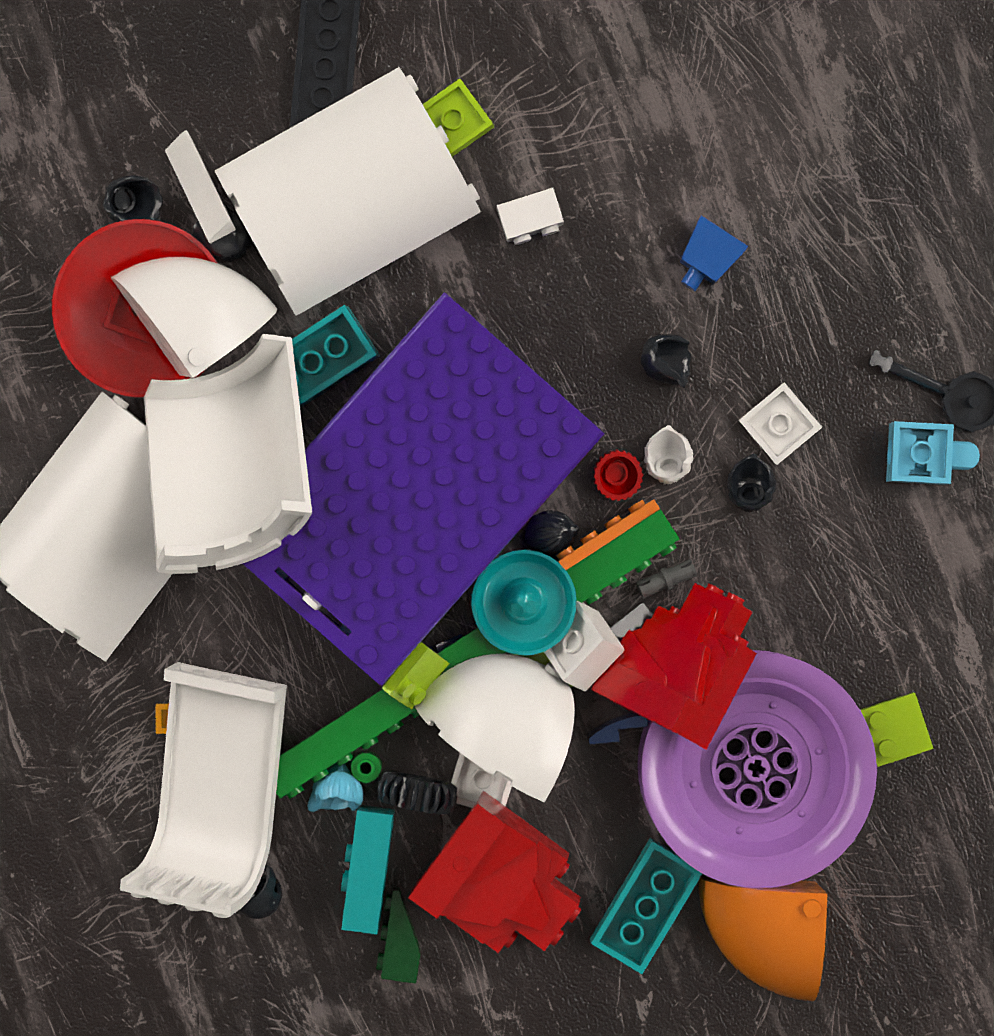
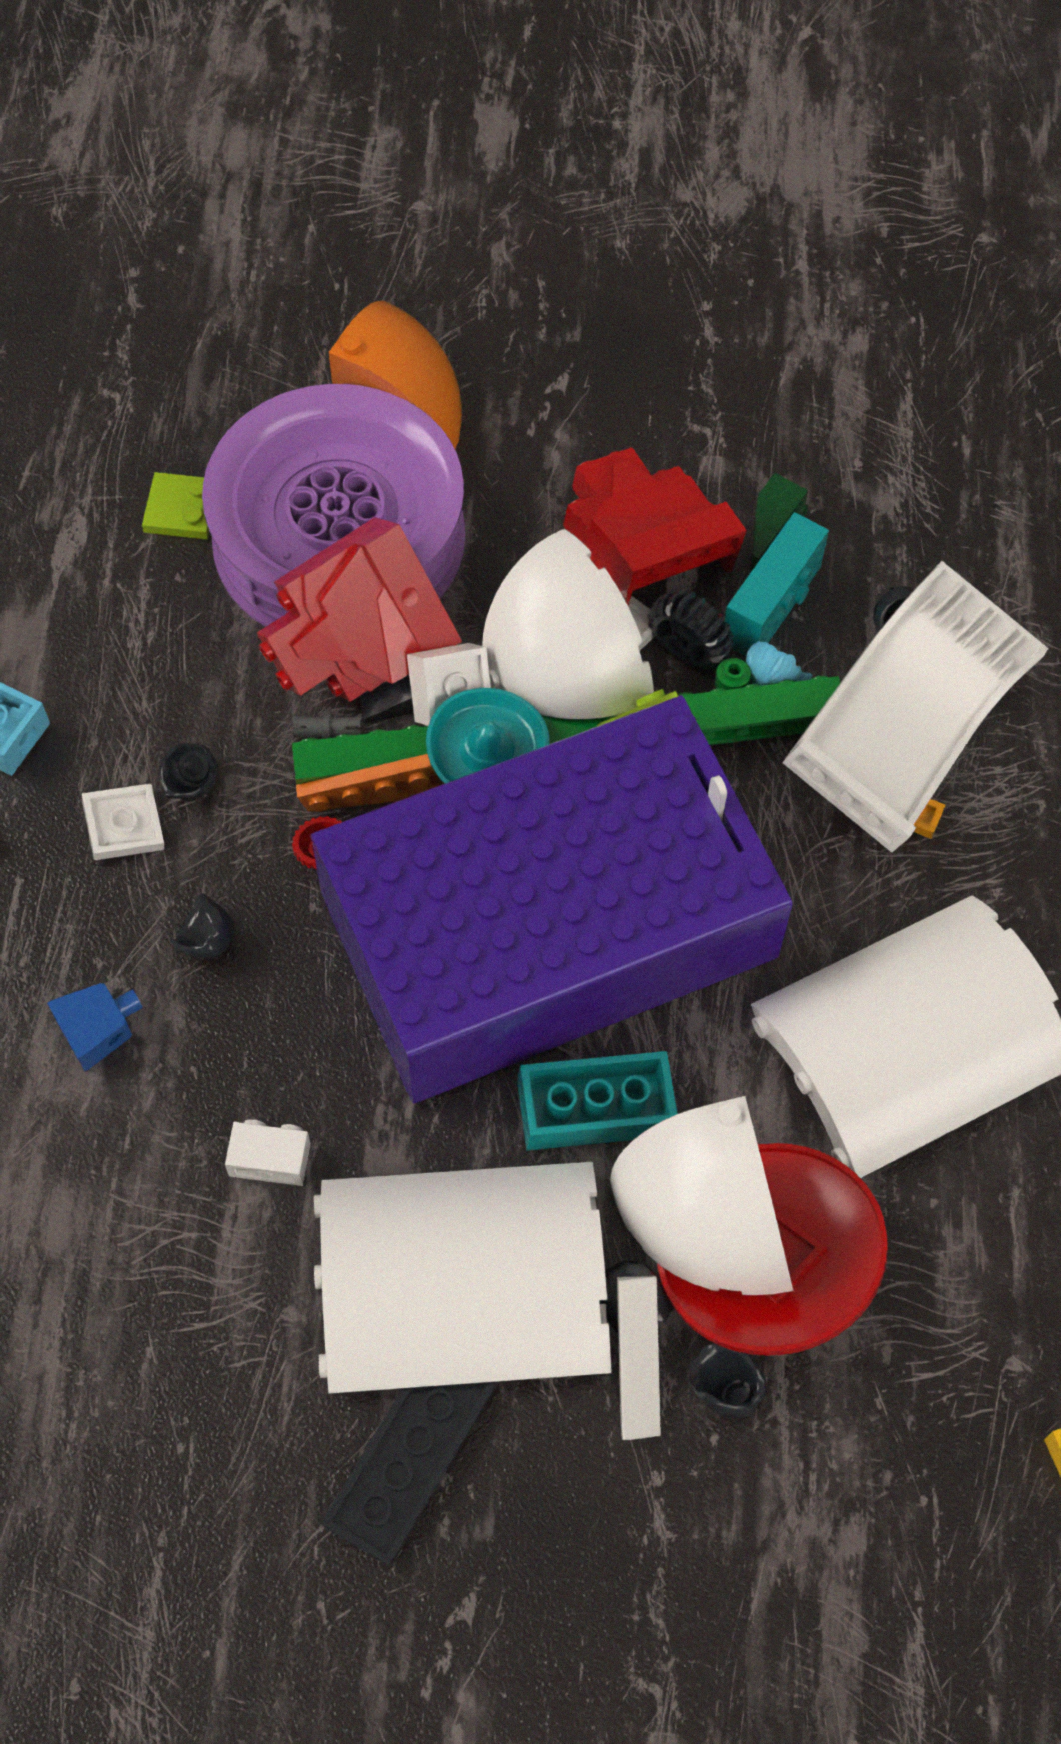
camera: 155 degrees left, 25 degrees down
white panel [144,334,312,574] -> none
lime plate [423,79,494,157] -> none
dark blue slope [587,712,648,744] -> none
teal brick [590,837,702,974] -> none
white hair [644,425,693,485] -> none

